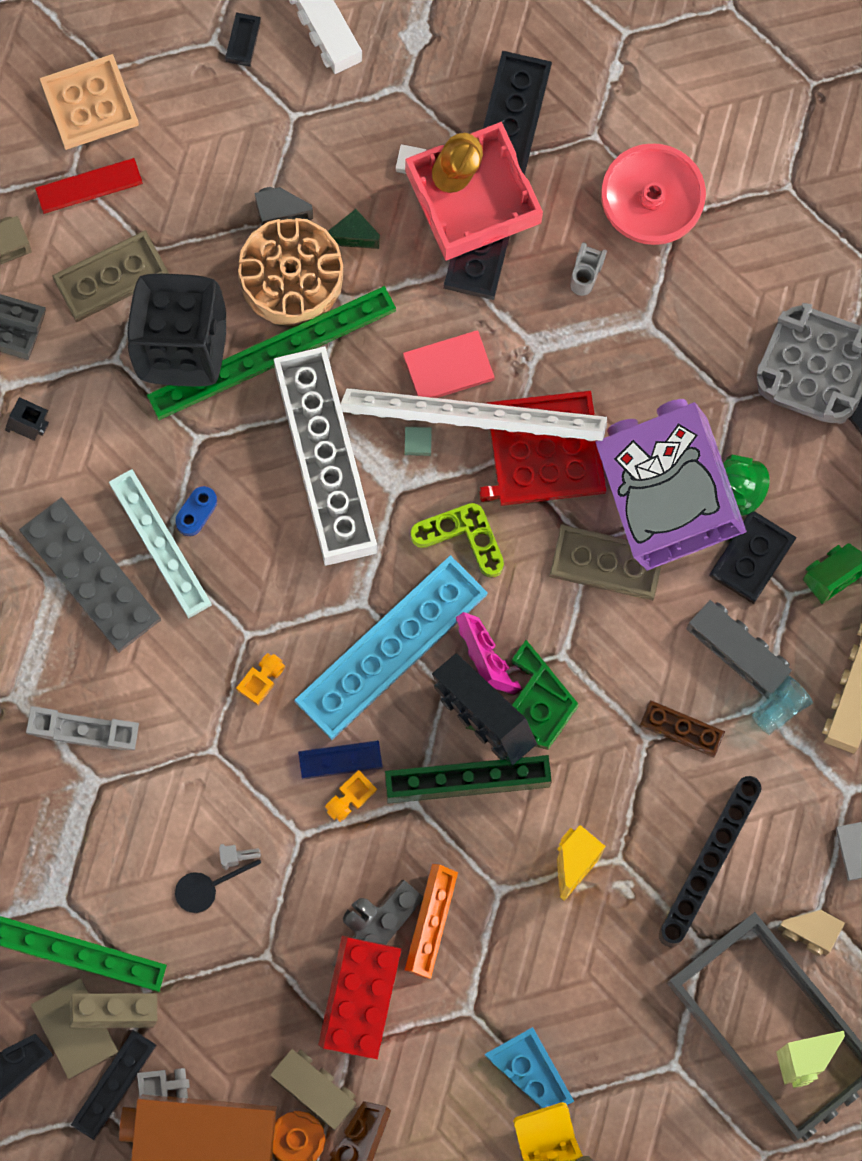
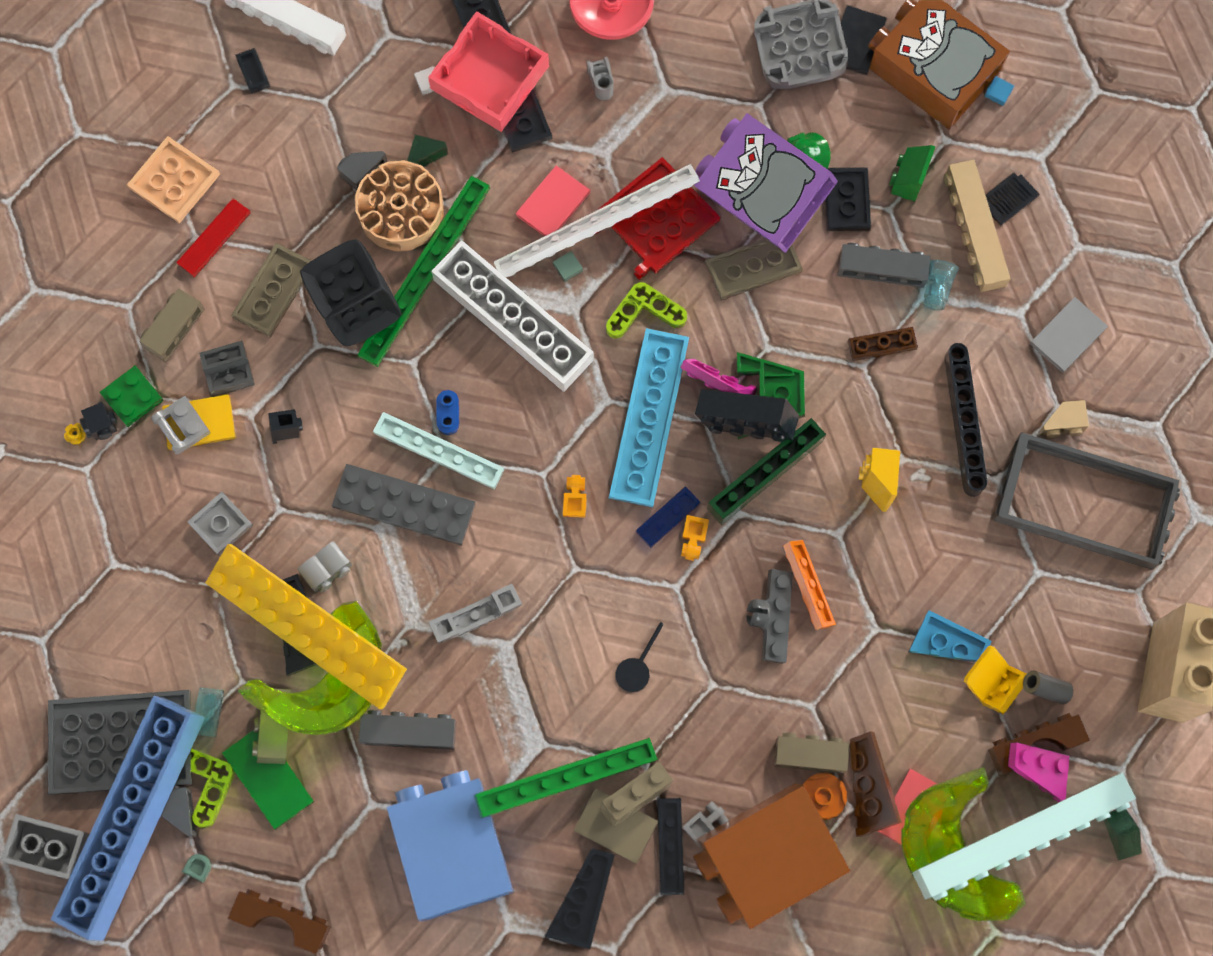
camera: 30 degrees left, 0 degrees up
light grey piece [219,844,261,870] -> none
red brick [318,936,401,1060] -> none
pearl gold piece [432,133,483,193] -> none
yellowish green slope [776,1031,845,1088] -> none

